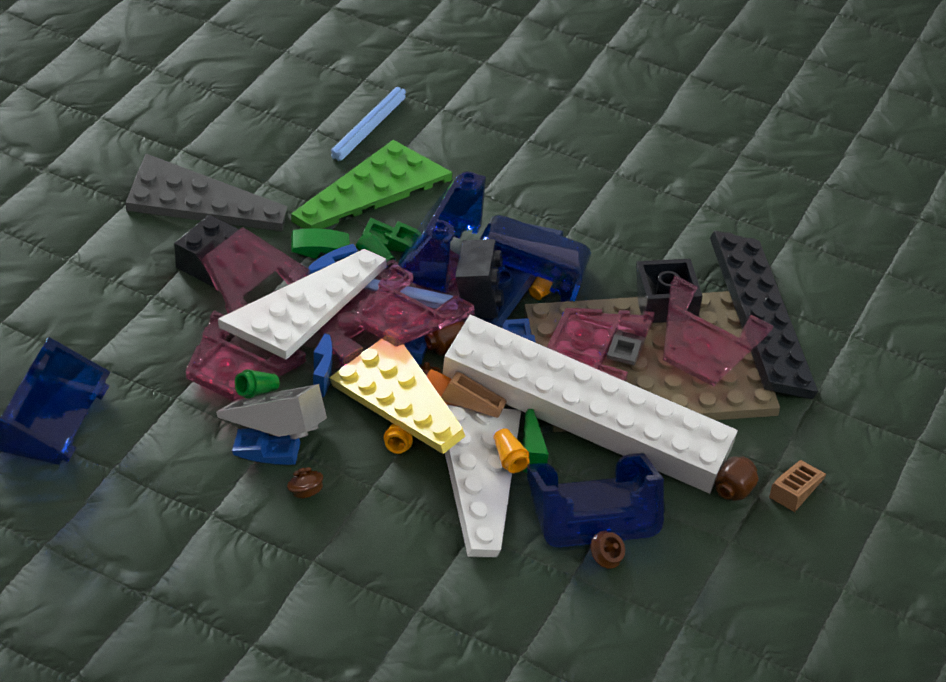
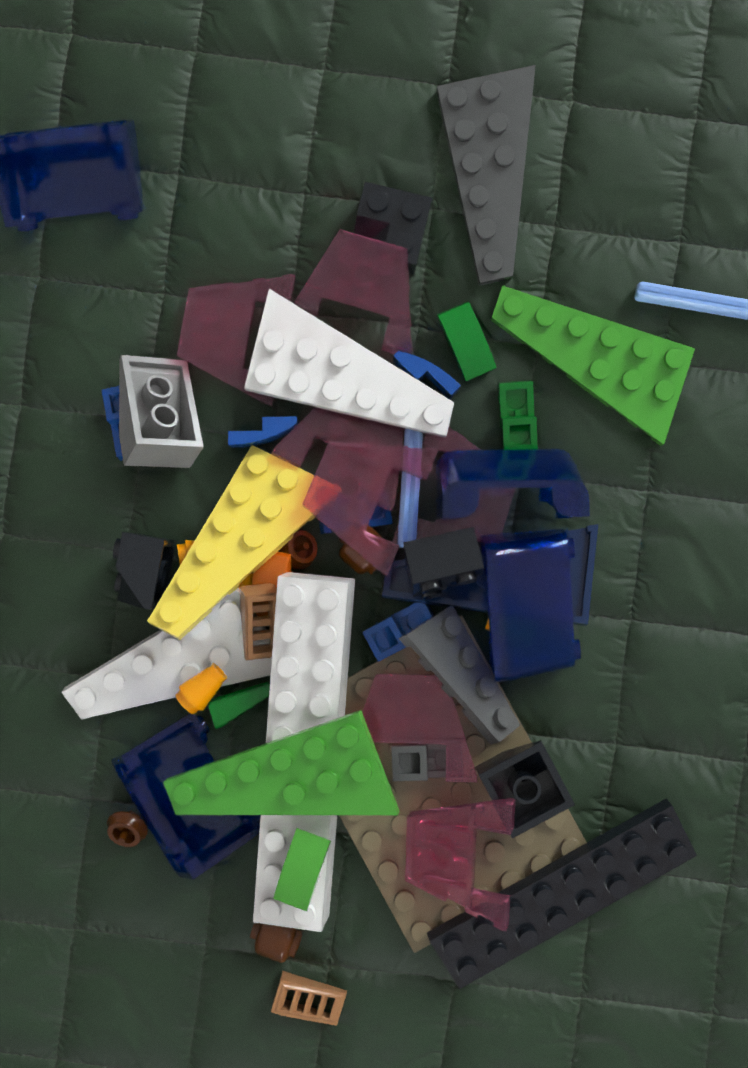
camera: 70 degrees right, 45 degrees up
green cone [235,369,280,399] -> none
reddish brown hat [287,467,324,498] -> none
green cone [356,232,395,270] -> none
none -> black slope [113,532,177,610]
none -> bright green wing [163,710,400,815]
none -> bright green slope [273,828,331,911]
none -> dark grey wing [398,605,520,745]

